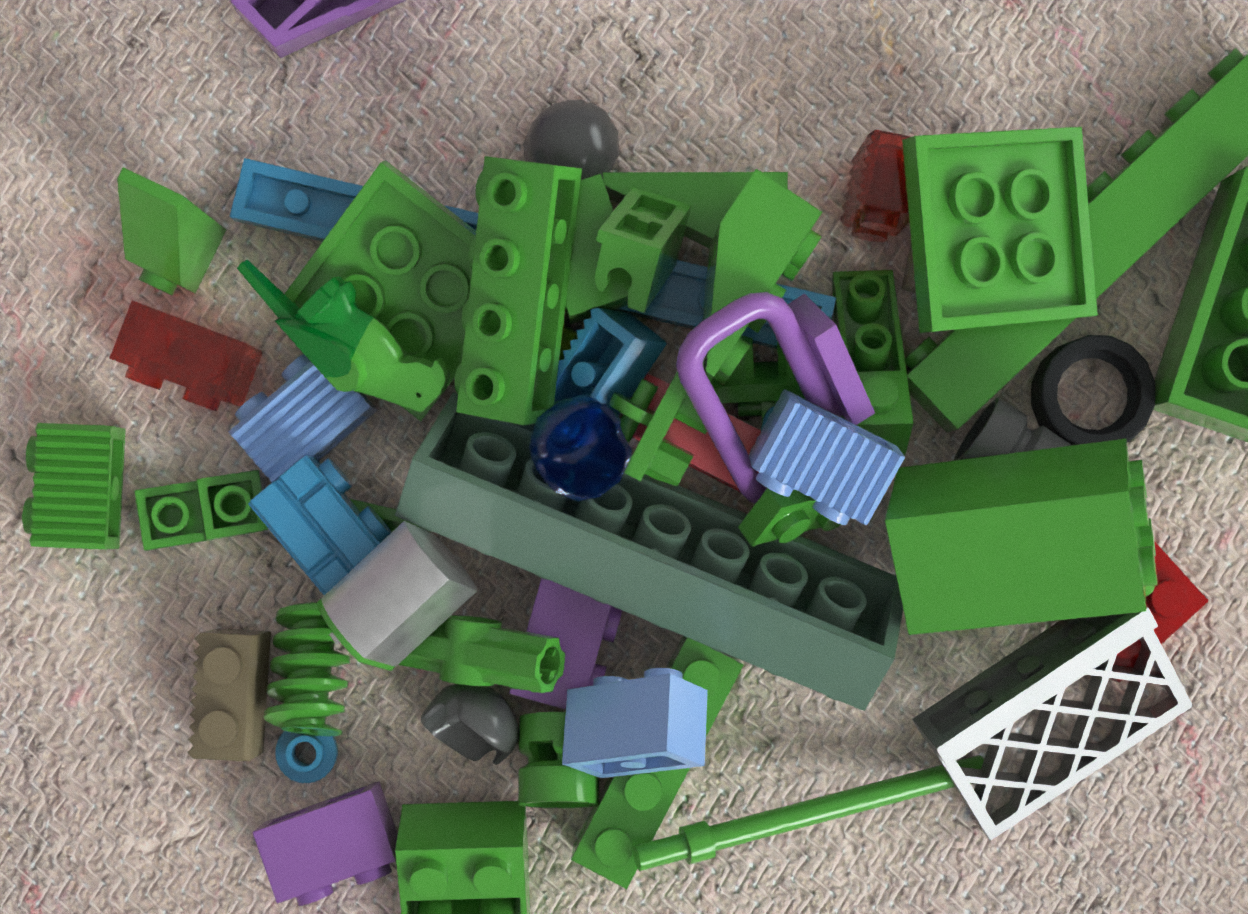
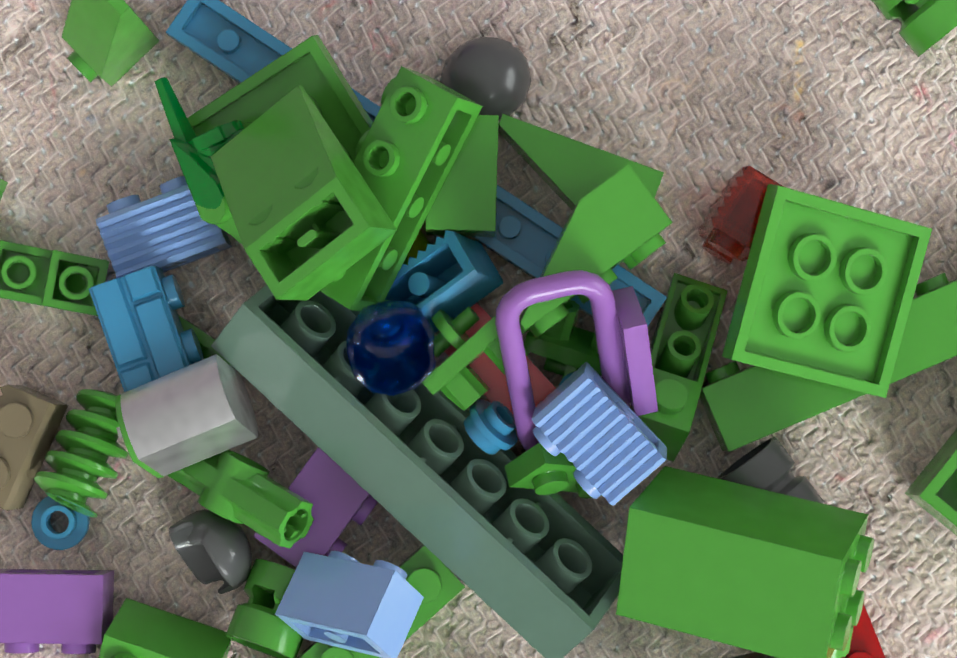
camera: 30 degrees right, 0 degrees up
clear red brick [109,300,263,412] -> none
bright green hinge [595,187,692,313] -> none
black tyre [1031,335,1156,446] -> none
none -> bright green slope [211,85,398,301]
none -> dark azure plate [464,399,518,455]

